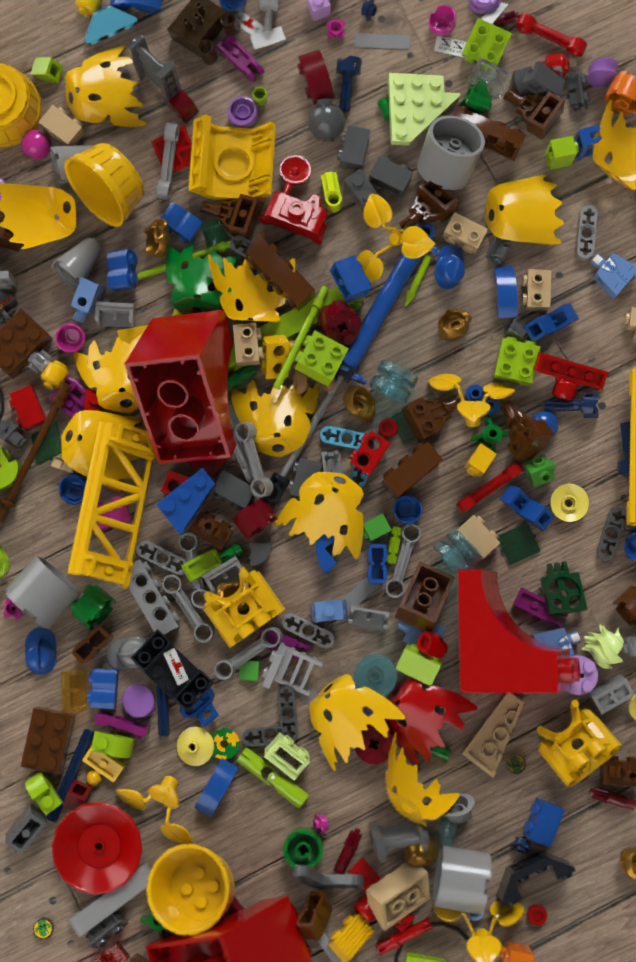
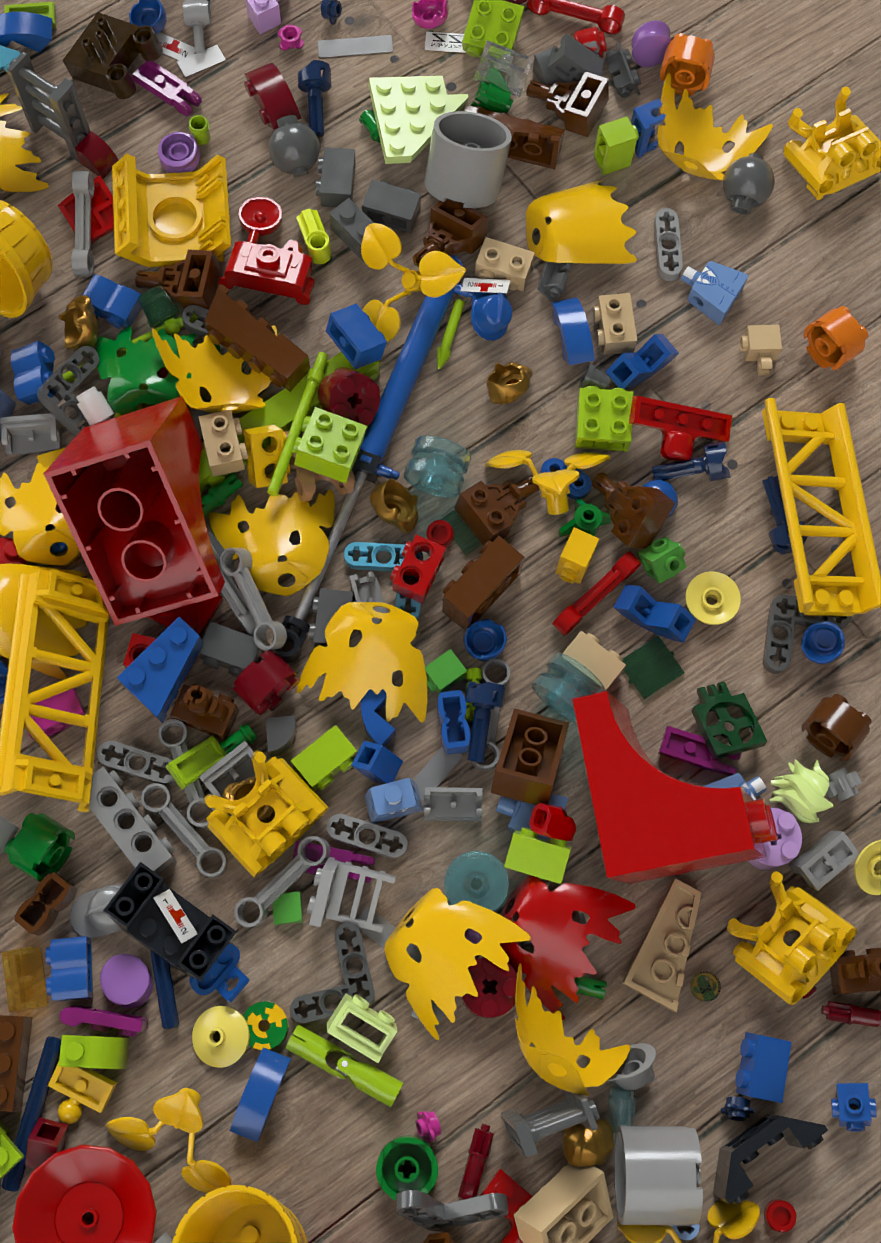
camera: 15 degrees left, 10 degrees down
none -> dark grey beam [37,346,99,437]
none -> white brick [76,386,114,426]
none -> lime brick [291,725,357,791]
none -> blue brick [351,741,403,784]
none -> white sticker [461,278,510,293]
none -> dark blue piece [465,681,505,763]
none -> blue brick [831,1083,877,1132]

